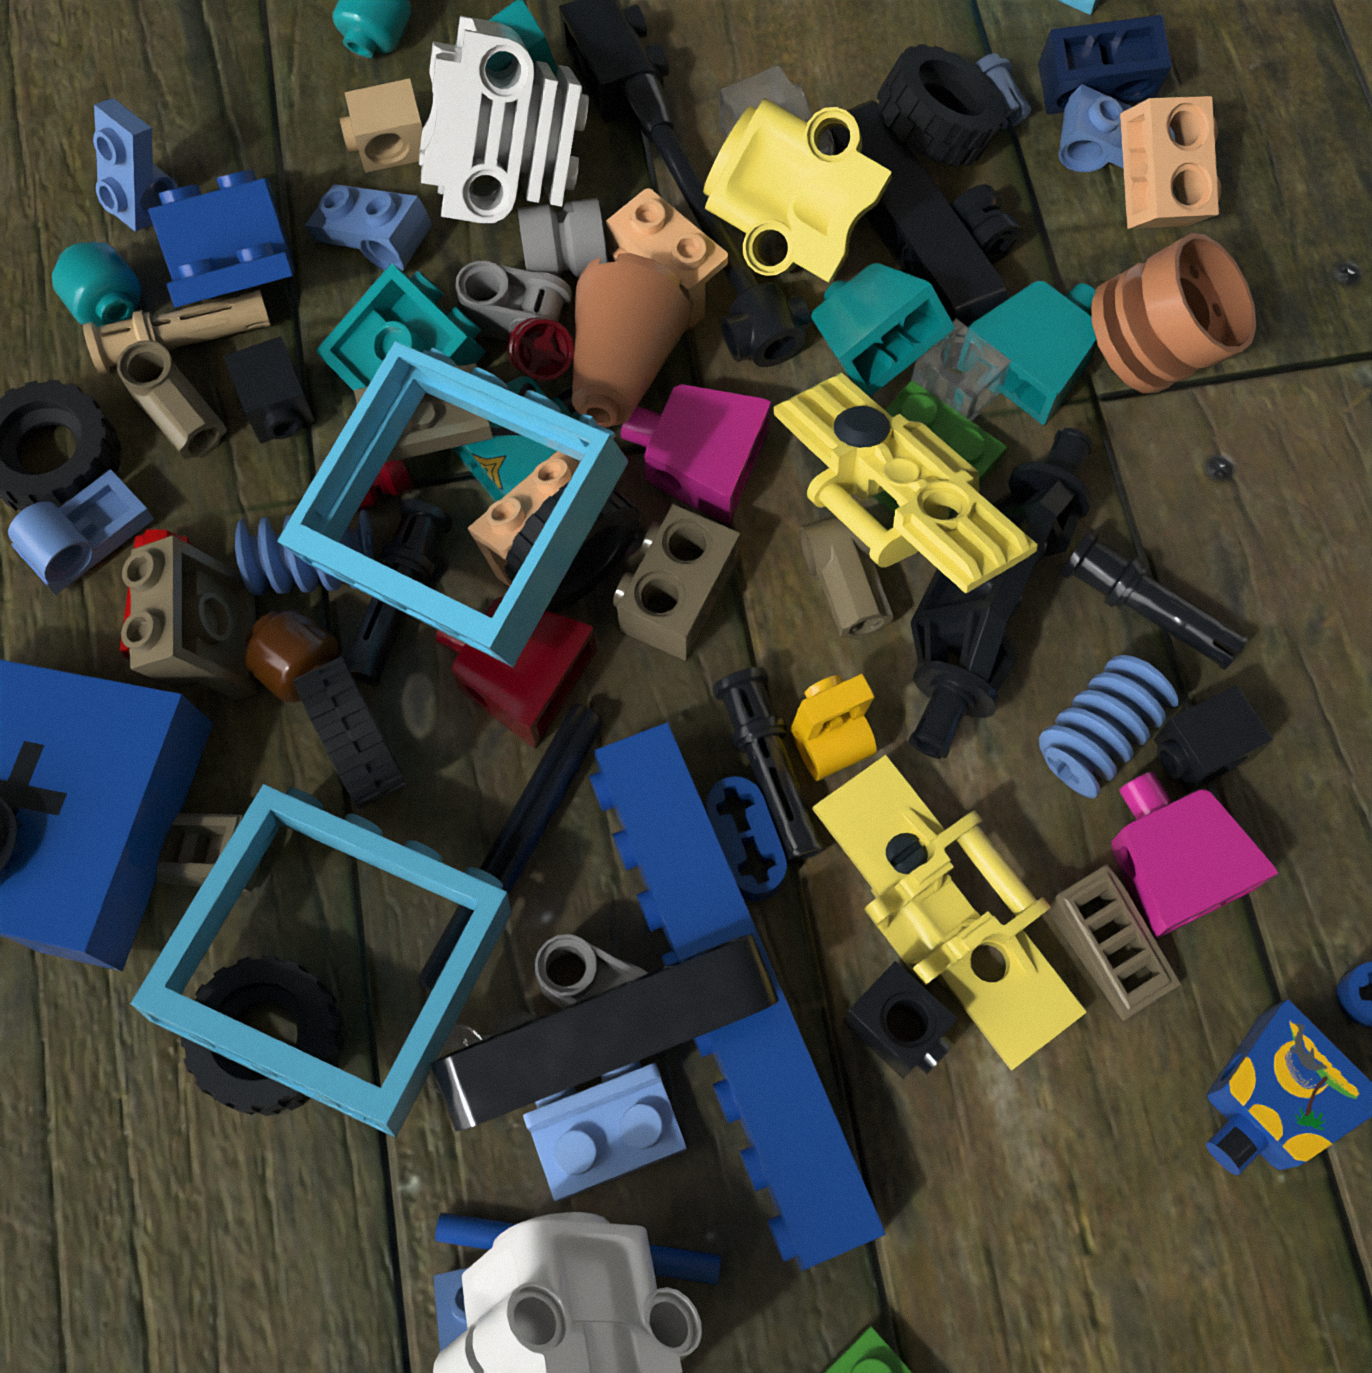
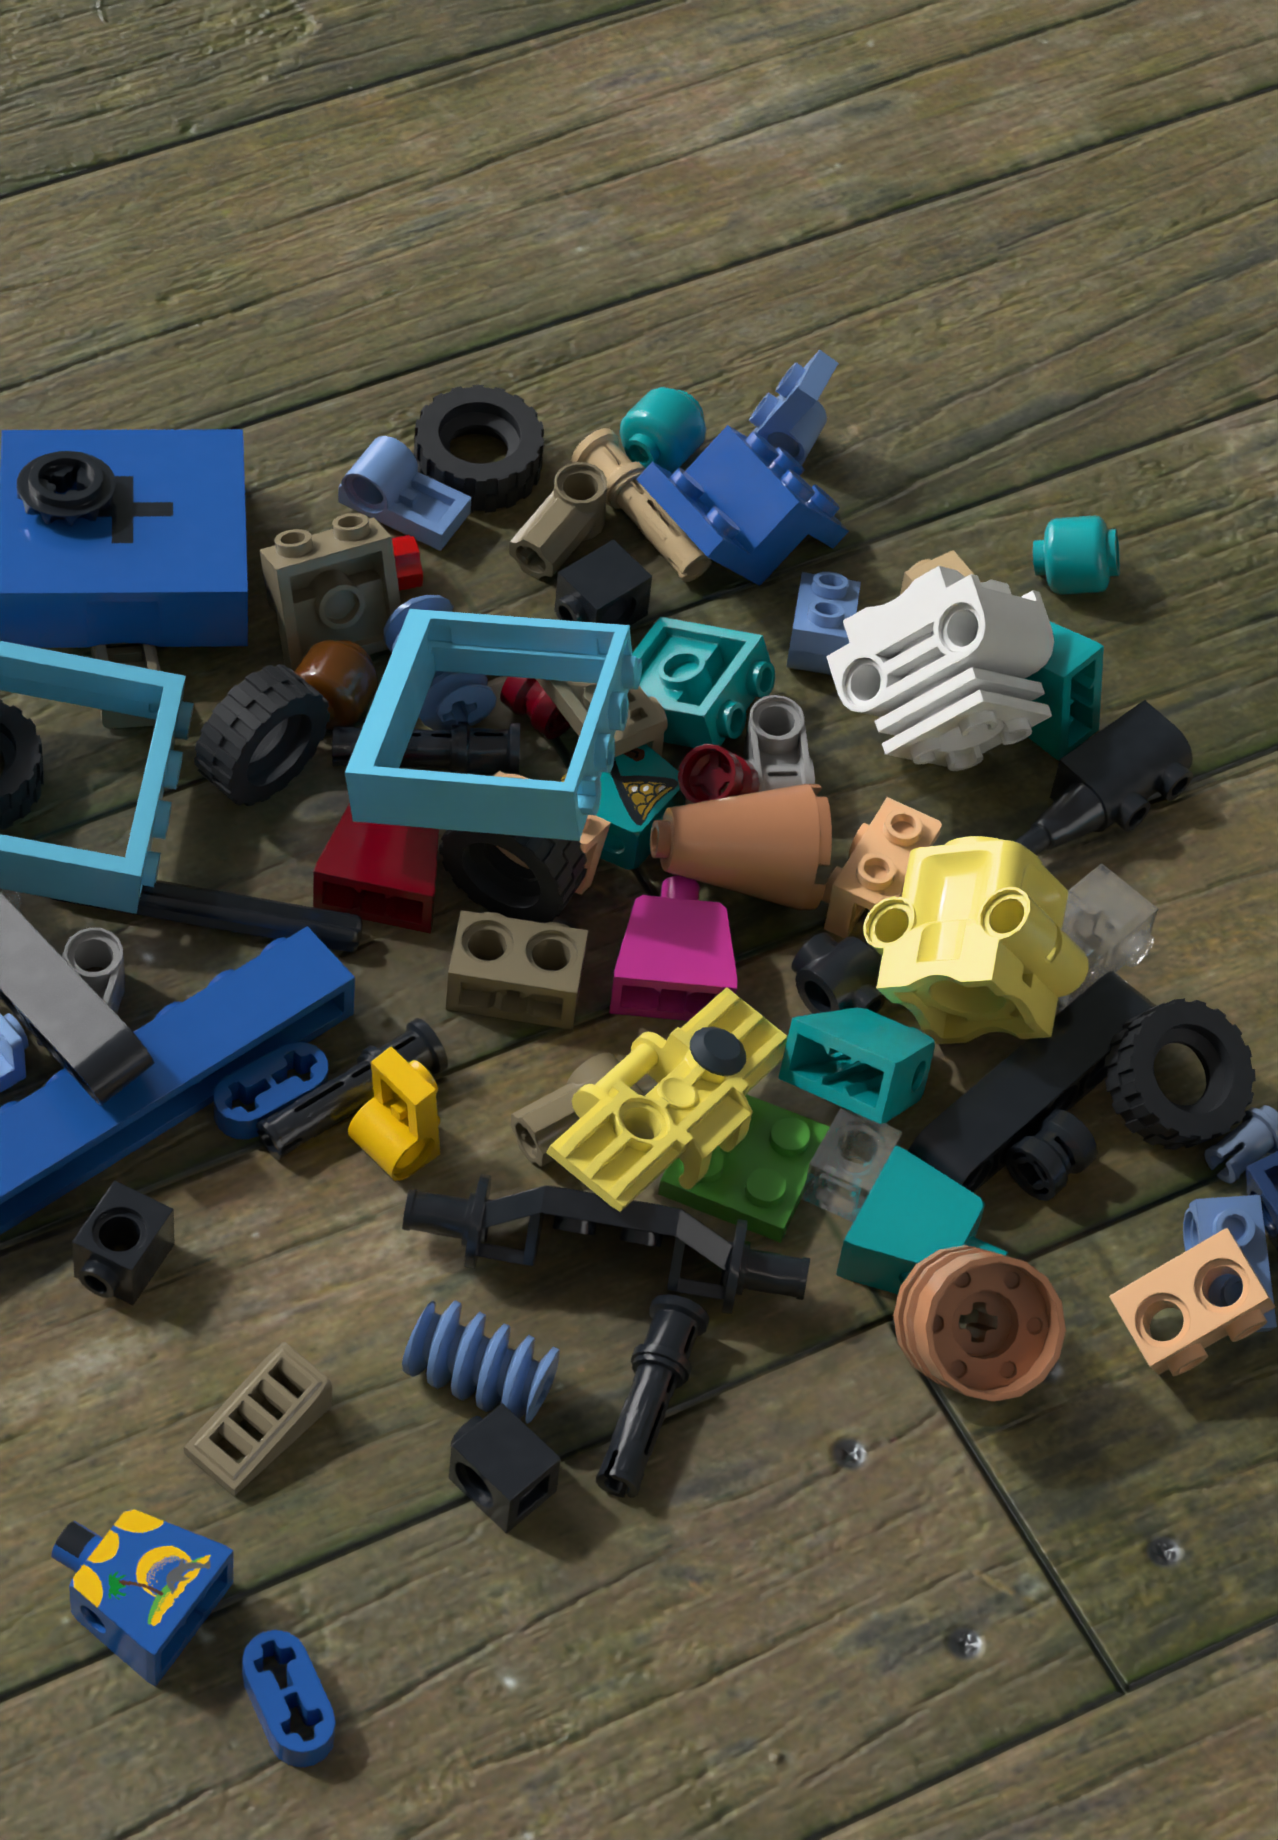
camera: 65 degrees right, 15 degrees down
light grey wheel [517,198,607,278] -> none
light yellow piece [812,755,1087,1070] -> none
dark pink torso [1111,771,1279,940] -> none

